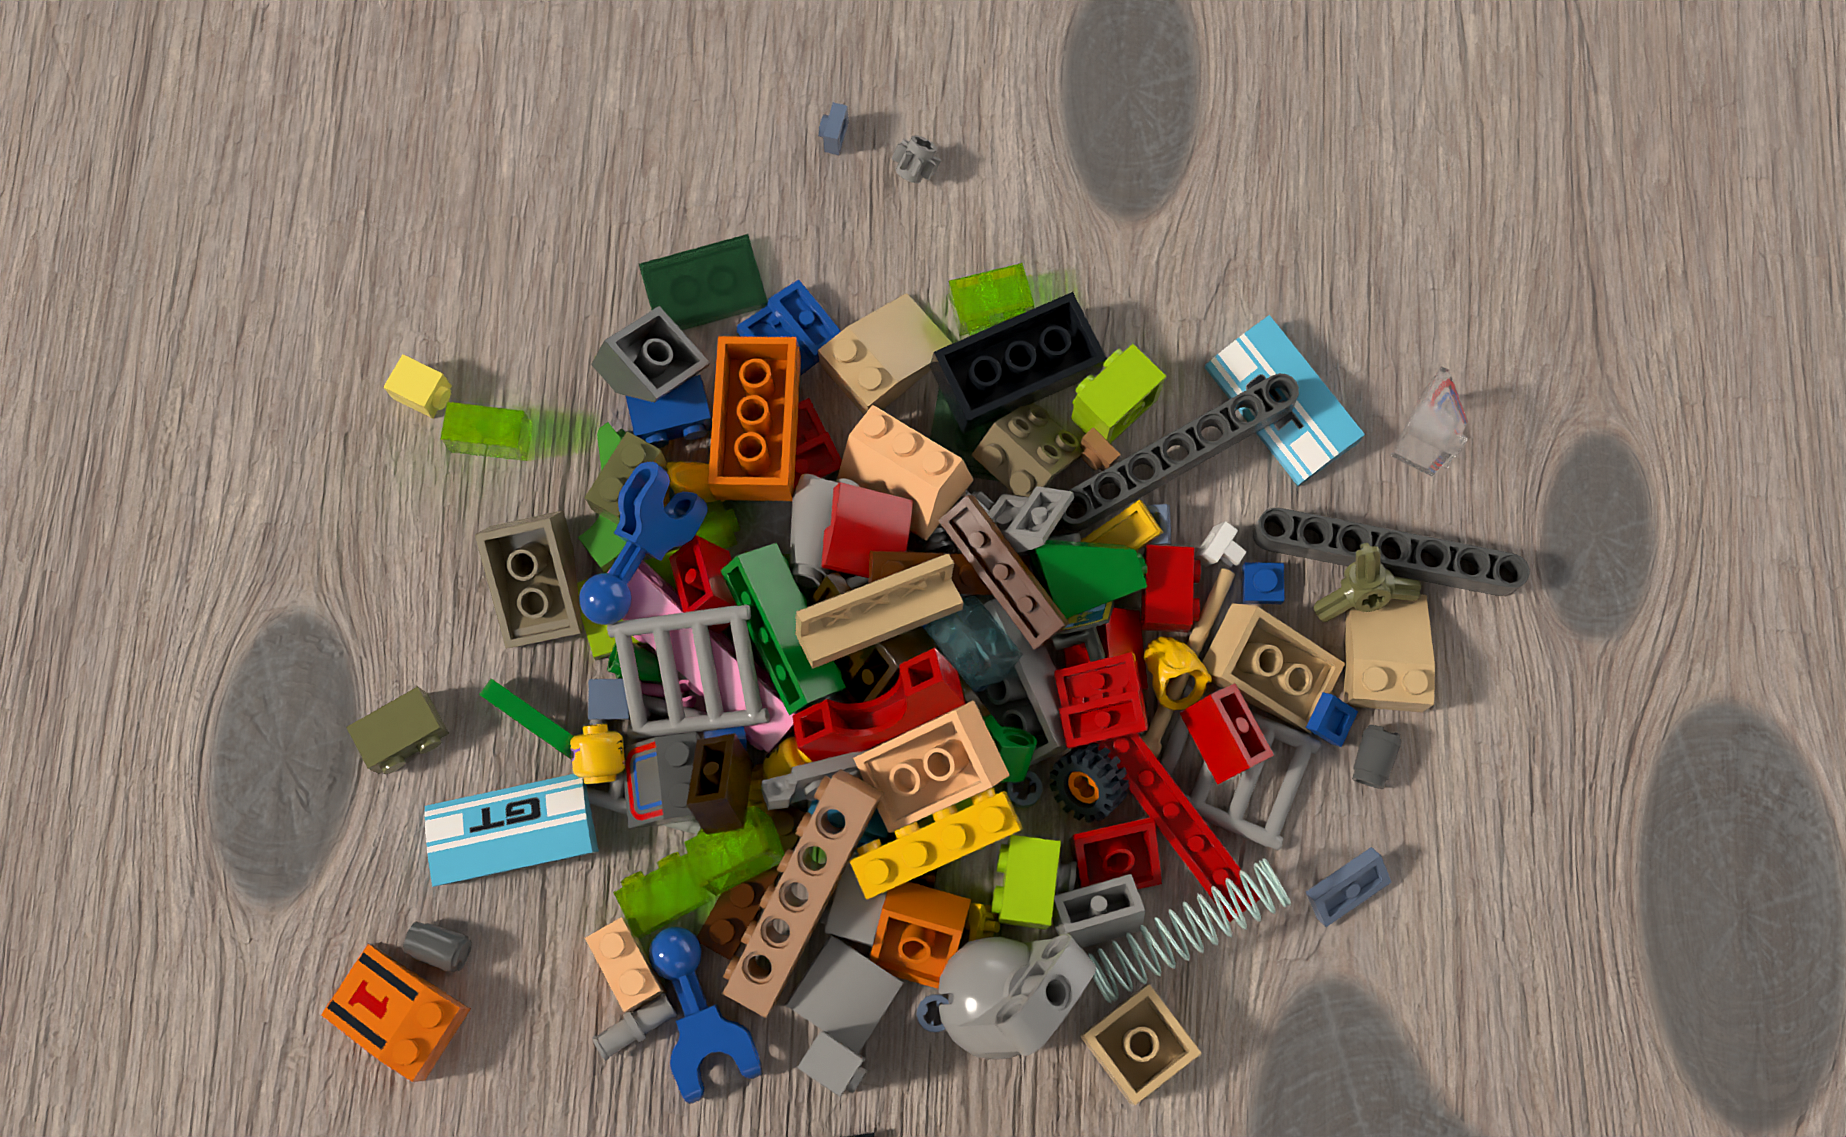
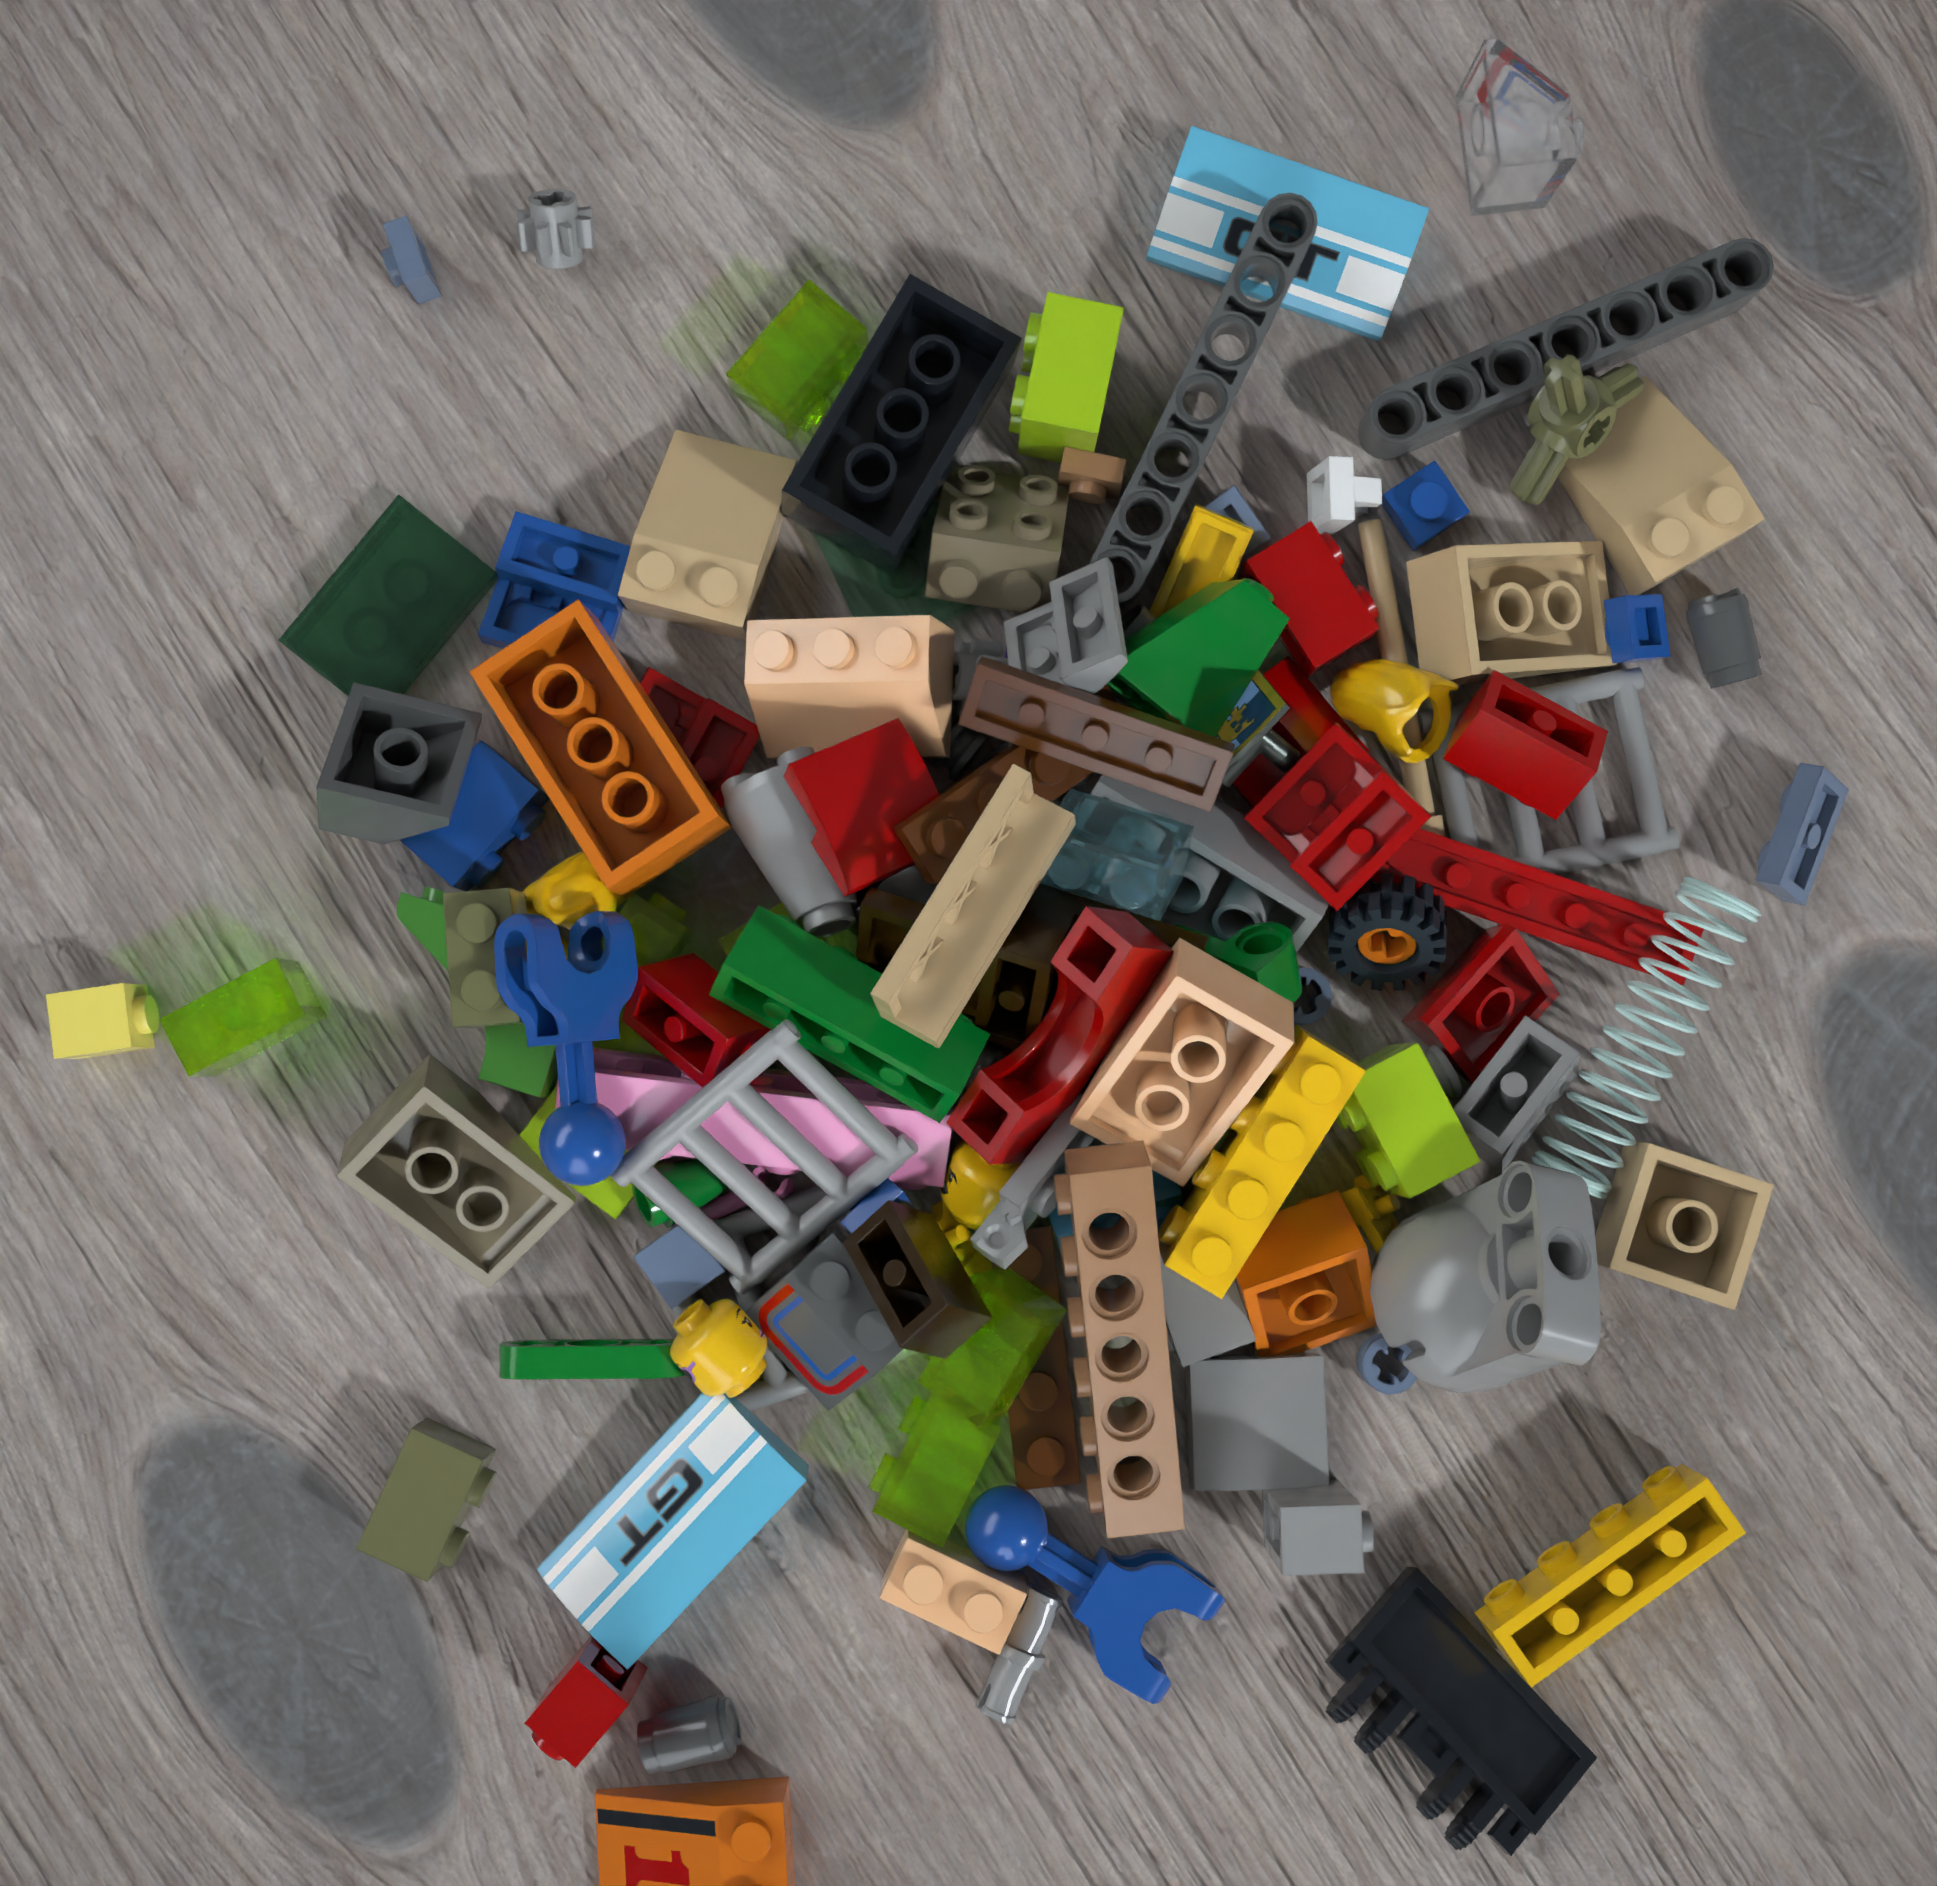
camera: 40 degrees left, 10 degrees up
none -> red brick [524,1636,648,1768]

